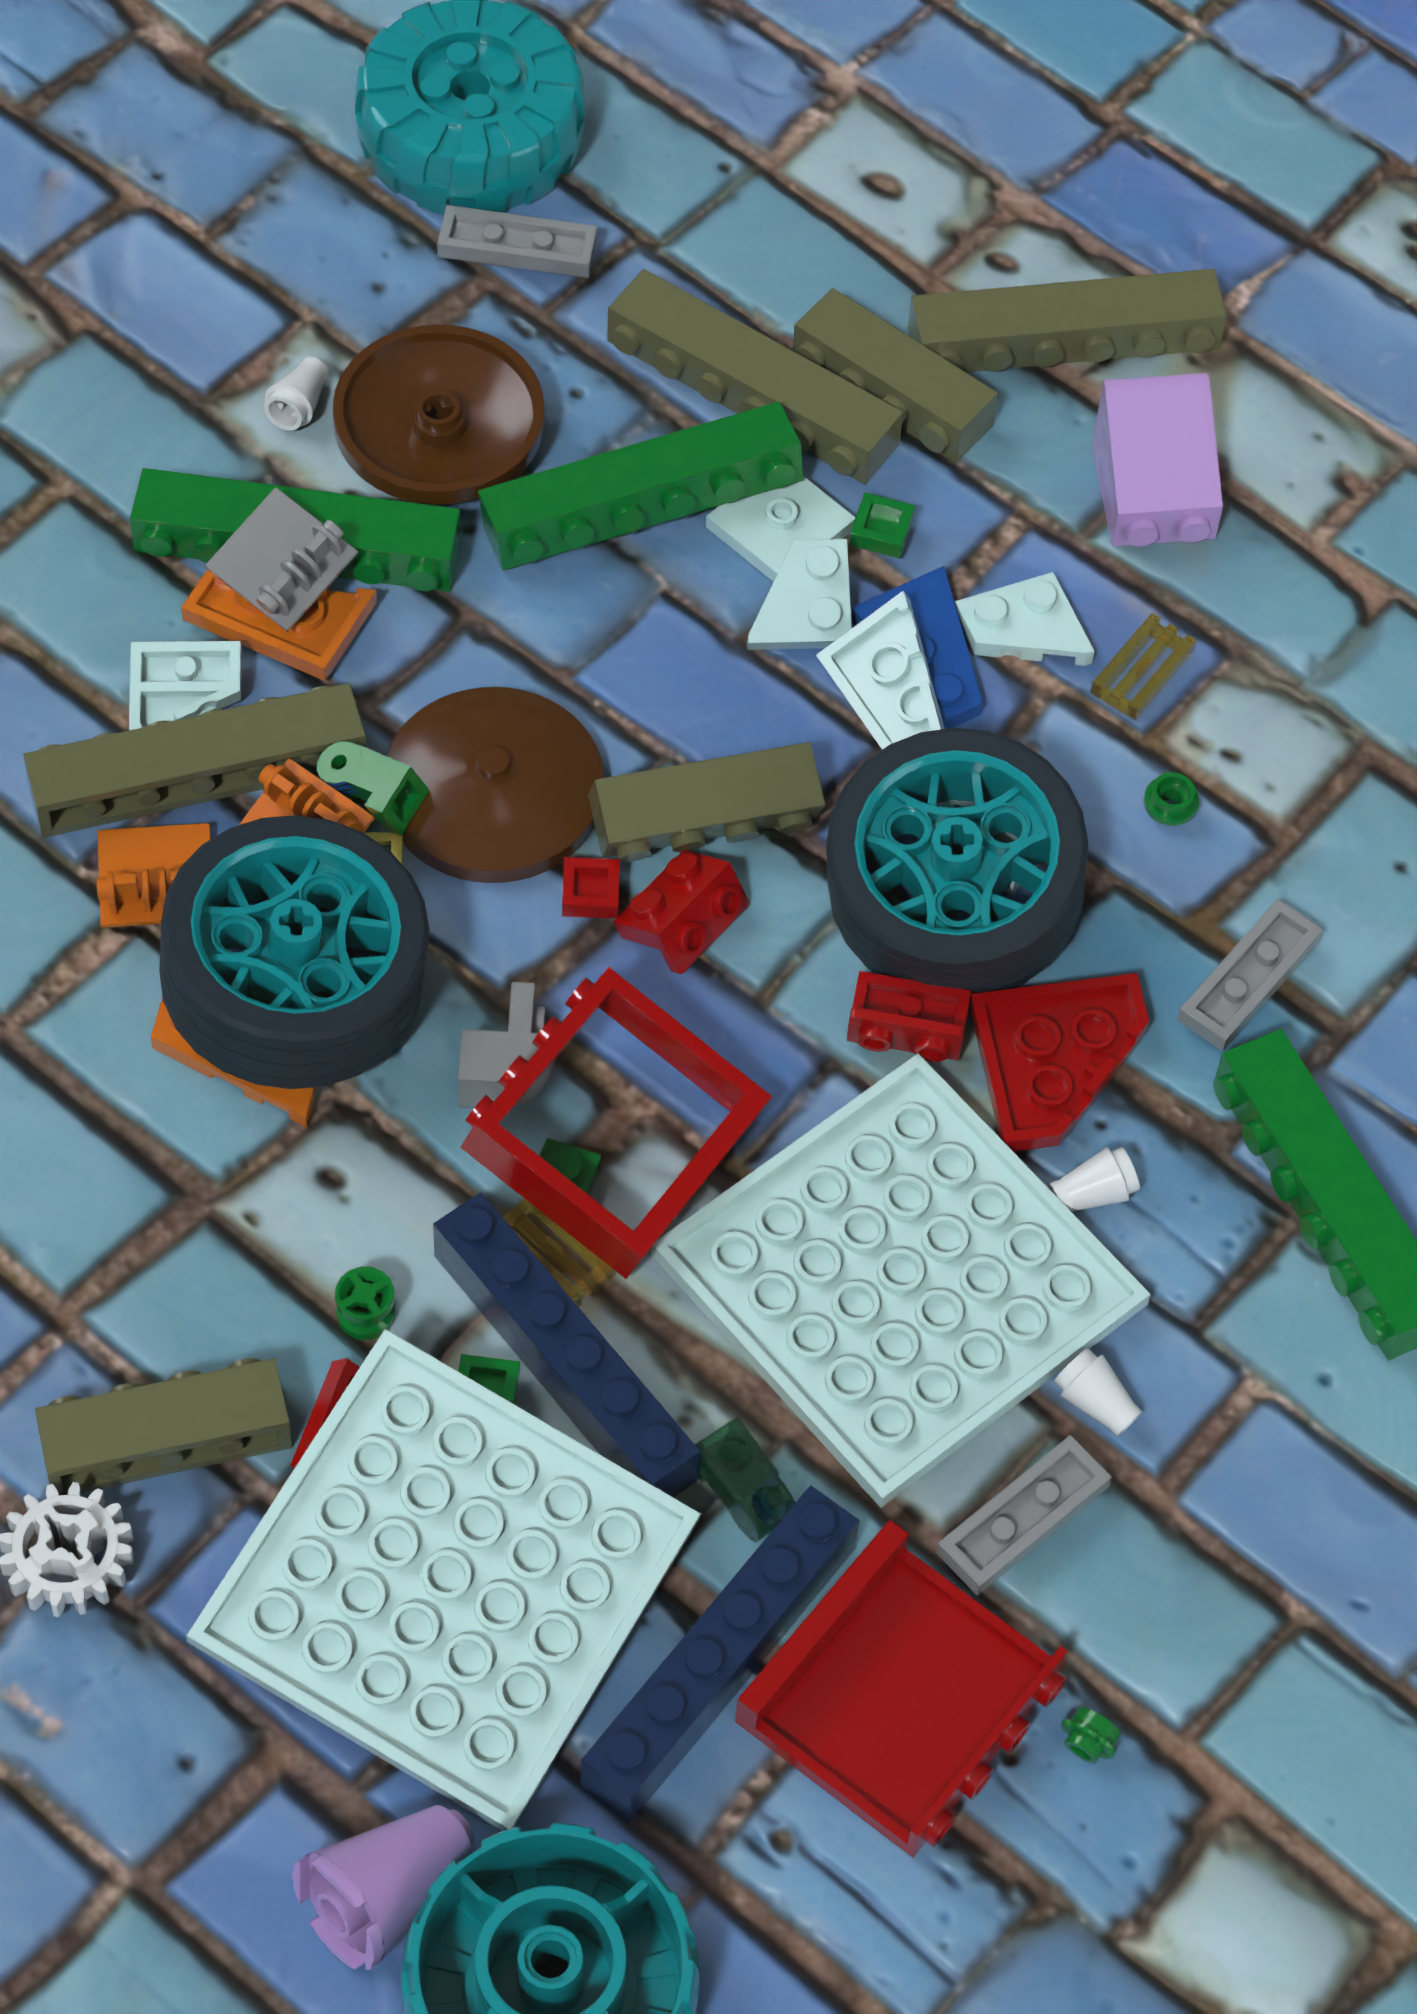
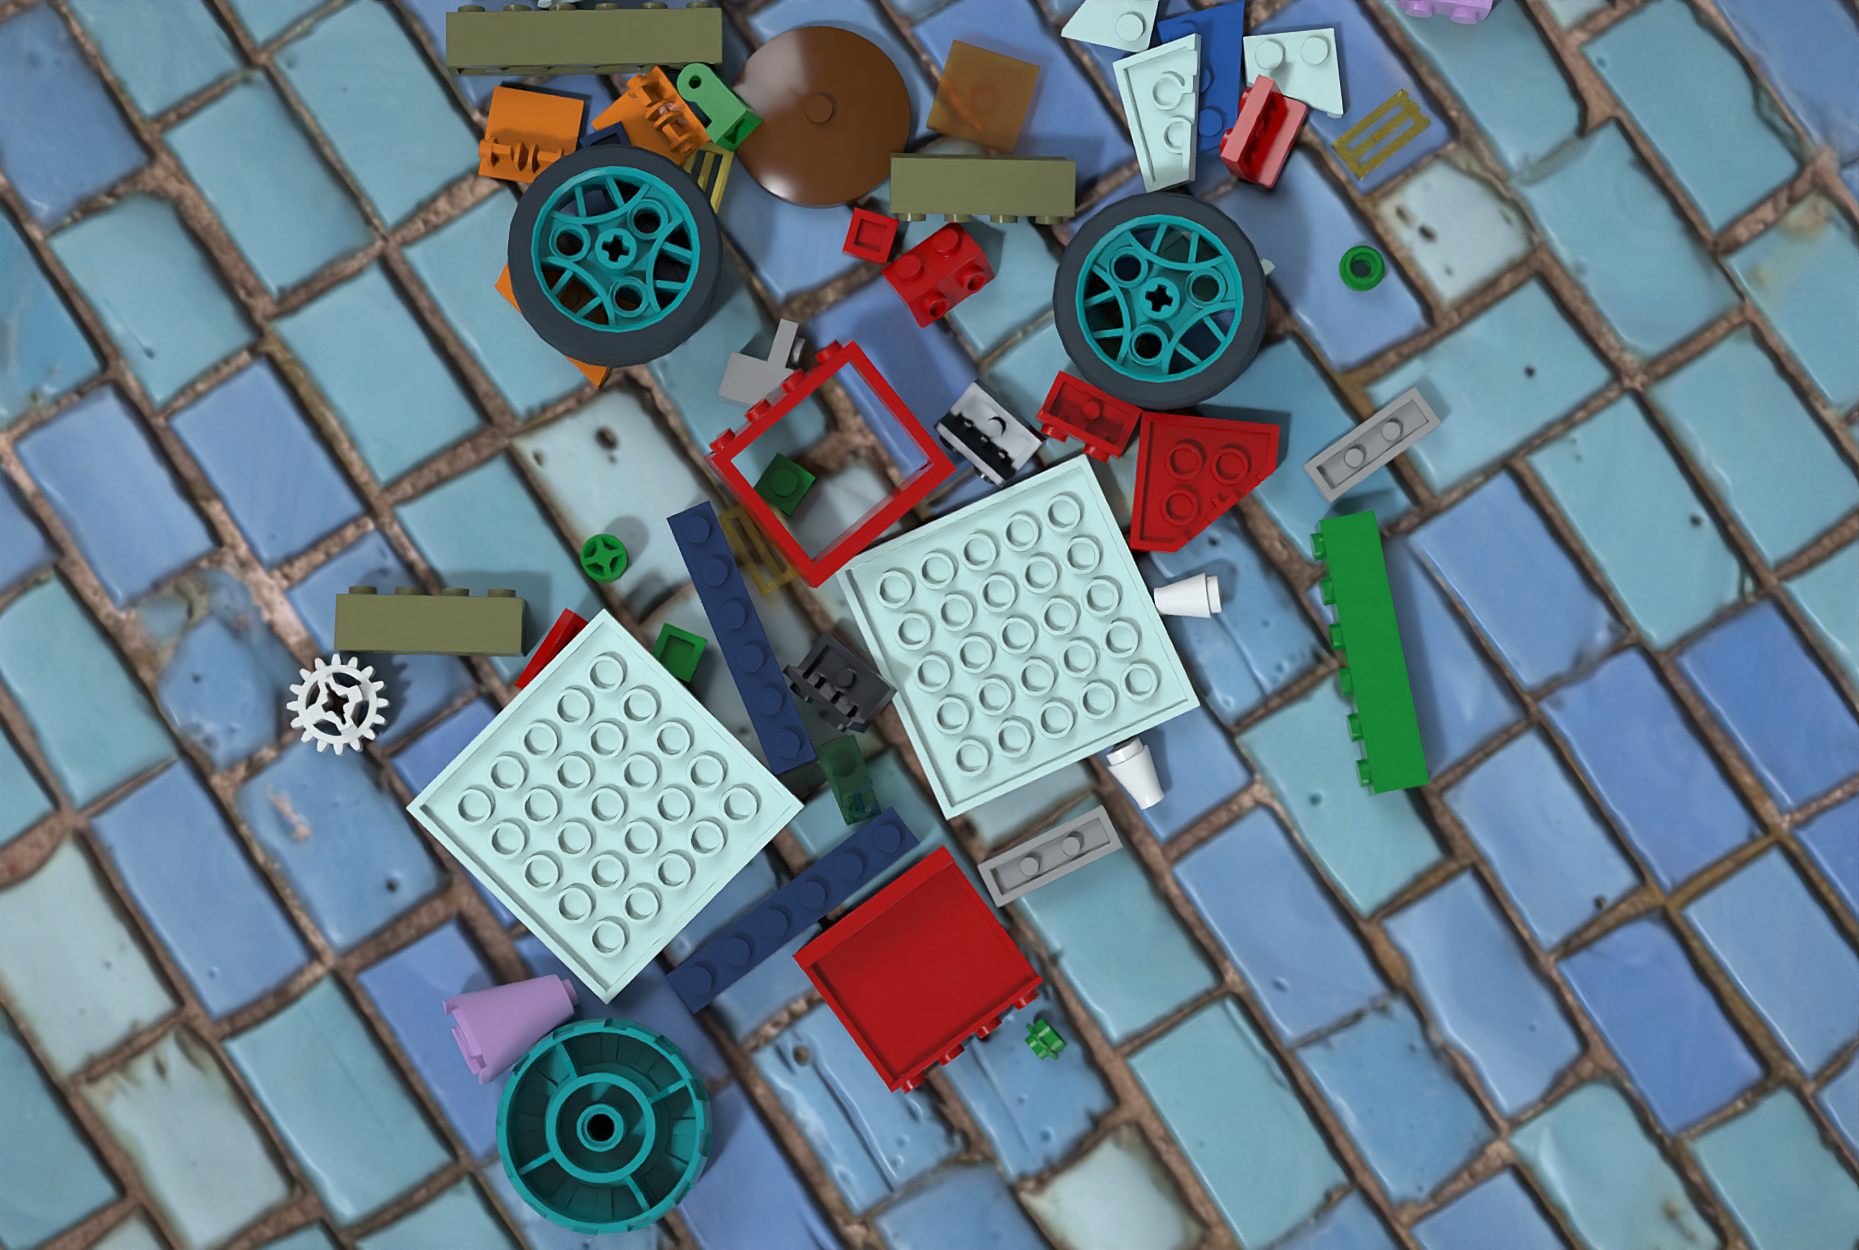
camera: 15 degrees right, 25 degrees up
none -> black bracket [782,631,898,734]
none -> clear orange plate [926,39,1041,155]
none -> bracket [933,378,1047,487]
none -> red bracket [1220,74,1308,188]

